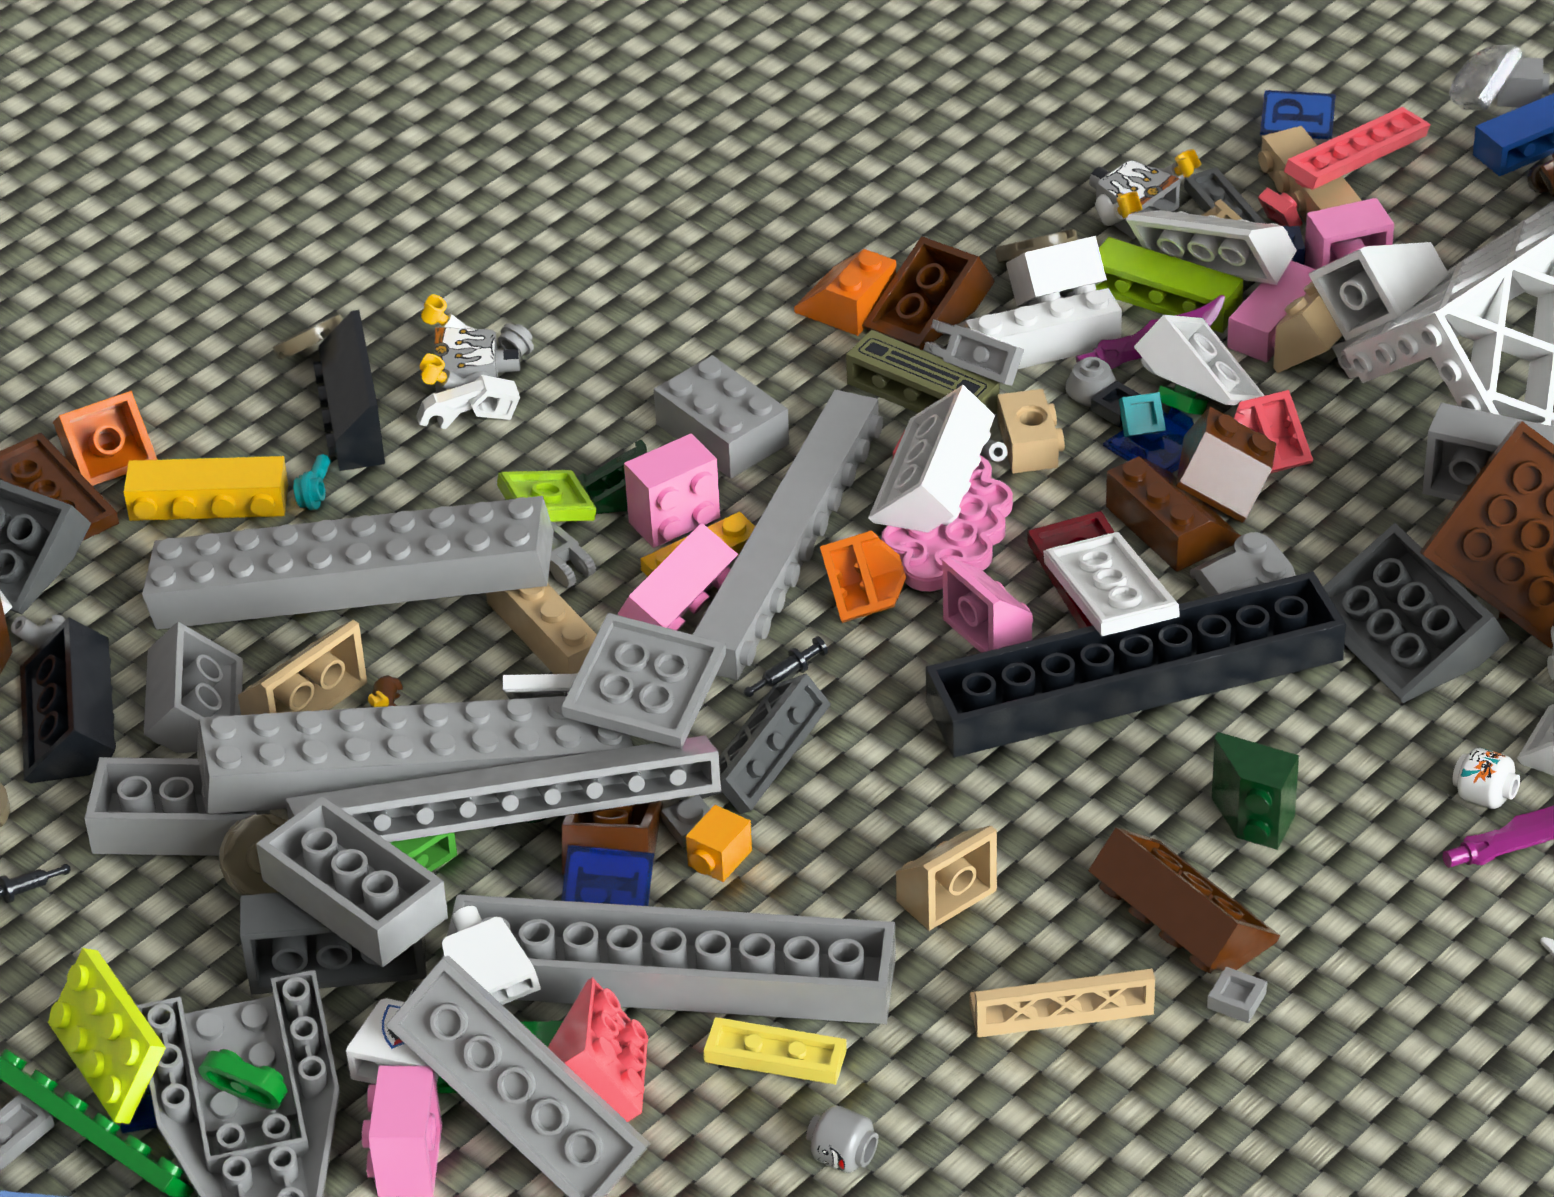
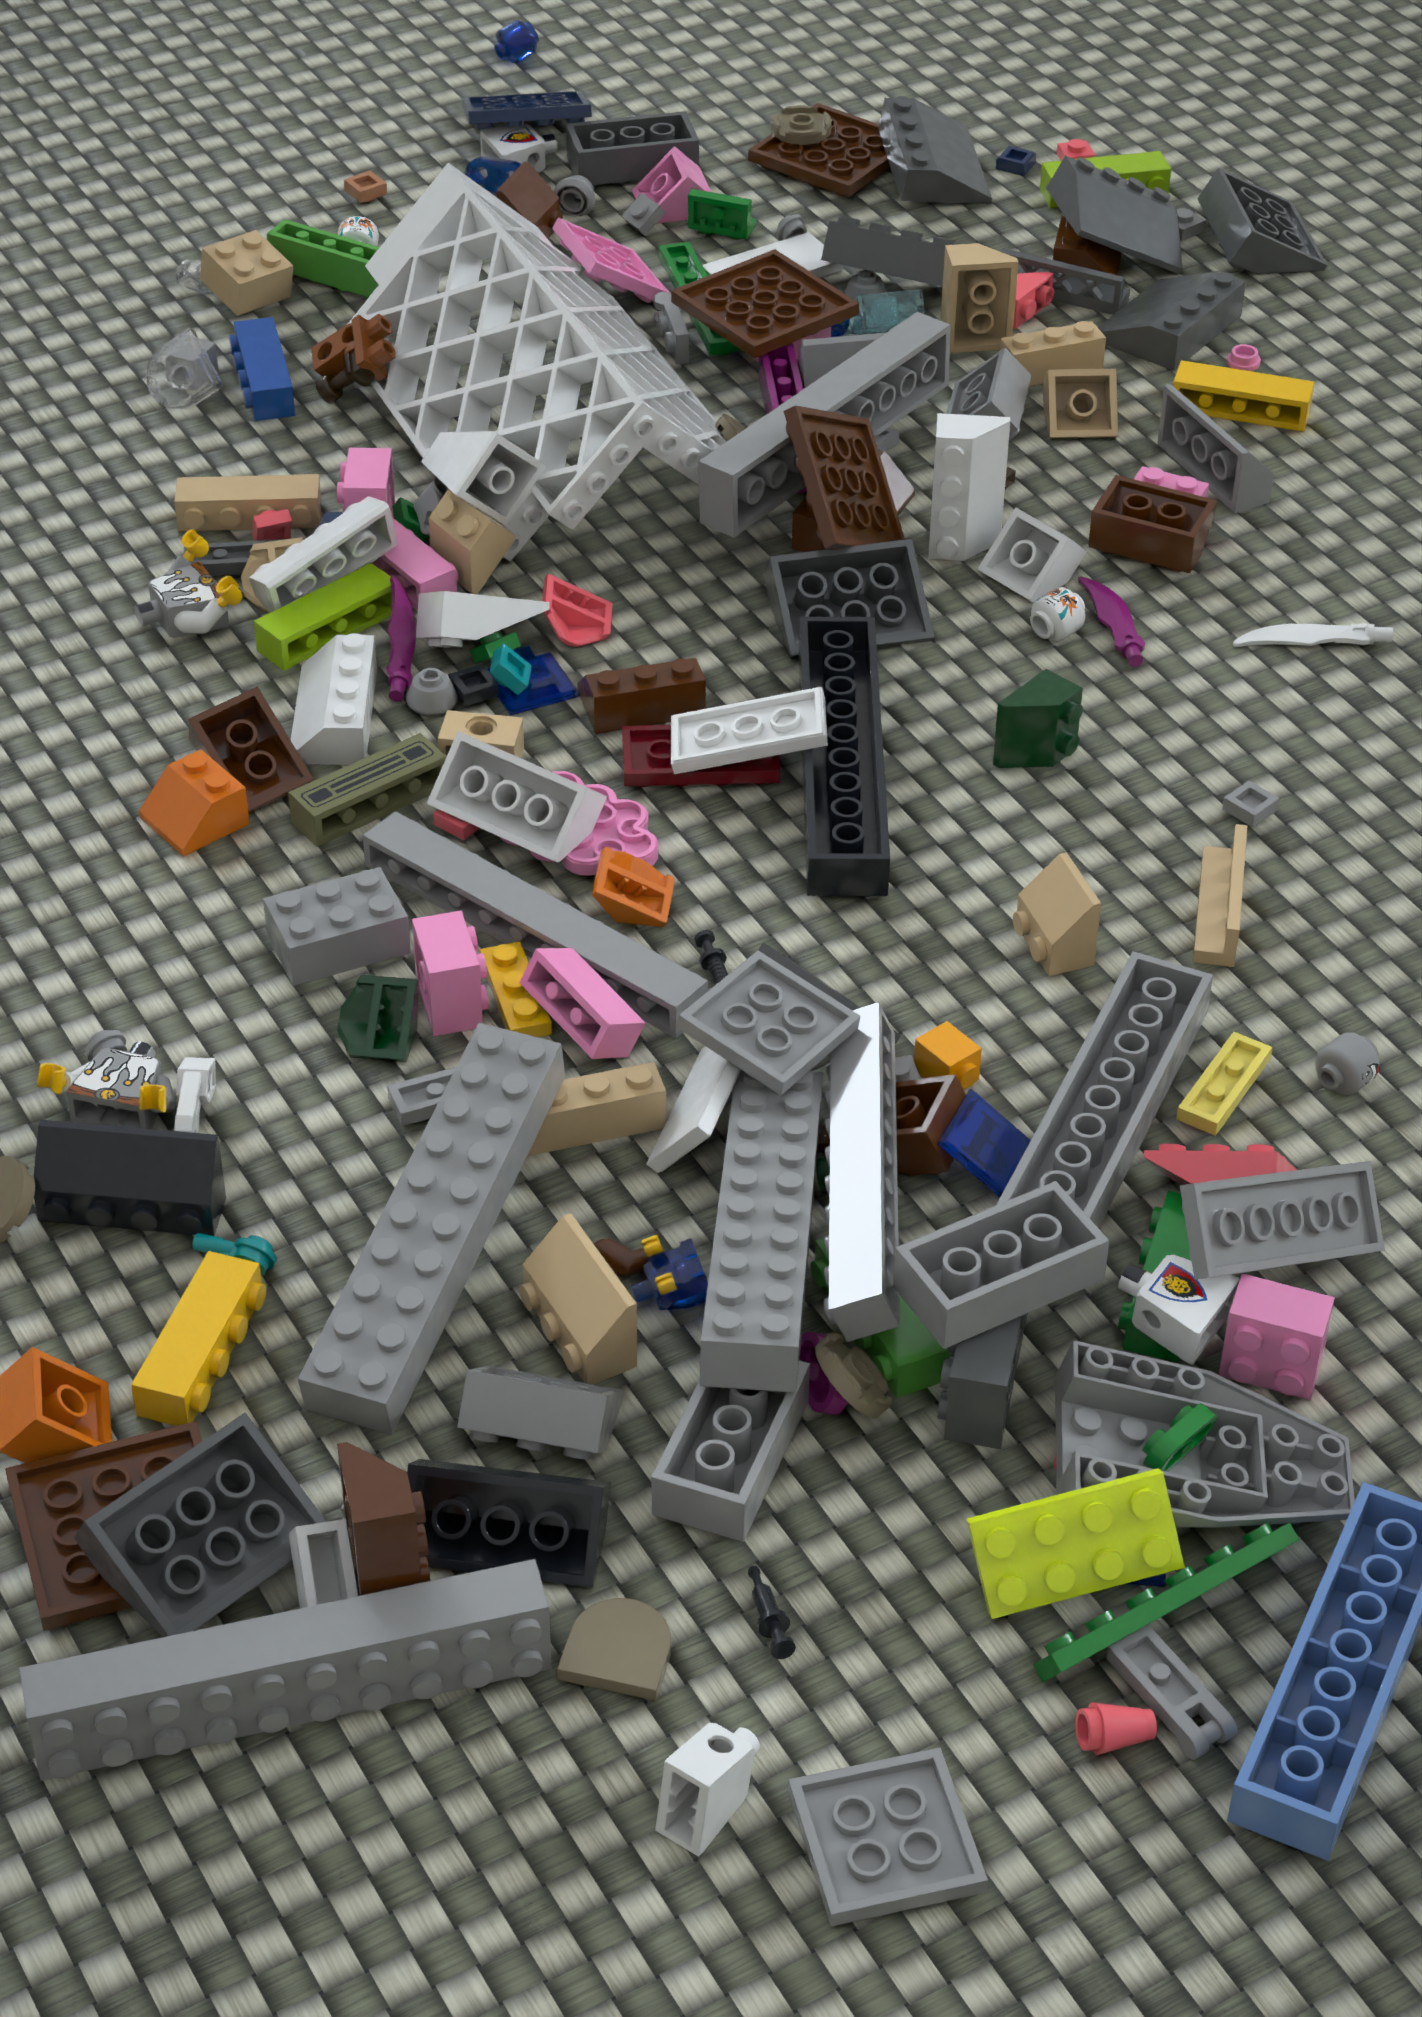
camera: 75 degrees left, 0 degrees up
white torso [442,906,541,1005] -> none
lime tile [497,470,597,522] -> none
light grey hinge [923,319,1024,386] -> none
bright pink slope [942,557,1033,653] -> none
dark tan tile [995,229,1078,262] -> none
white brick [1006,236,1107,306] -> none
reddish brown slope [1088,827,1281,973] -> none
slope [1176,407,1276,523] -> none
light grey slope [1190,532,1296,597] -> none
piece [1260,90,1336,140] -> none
coral plate [1283,107,1431,190] -> none

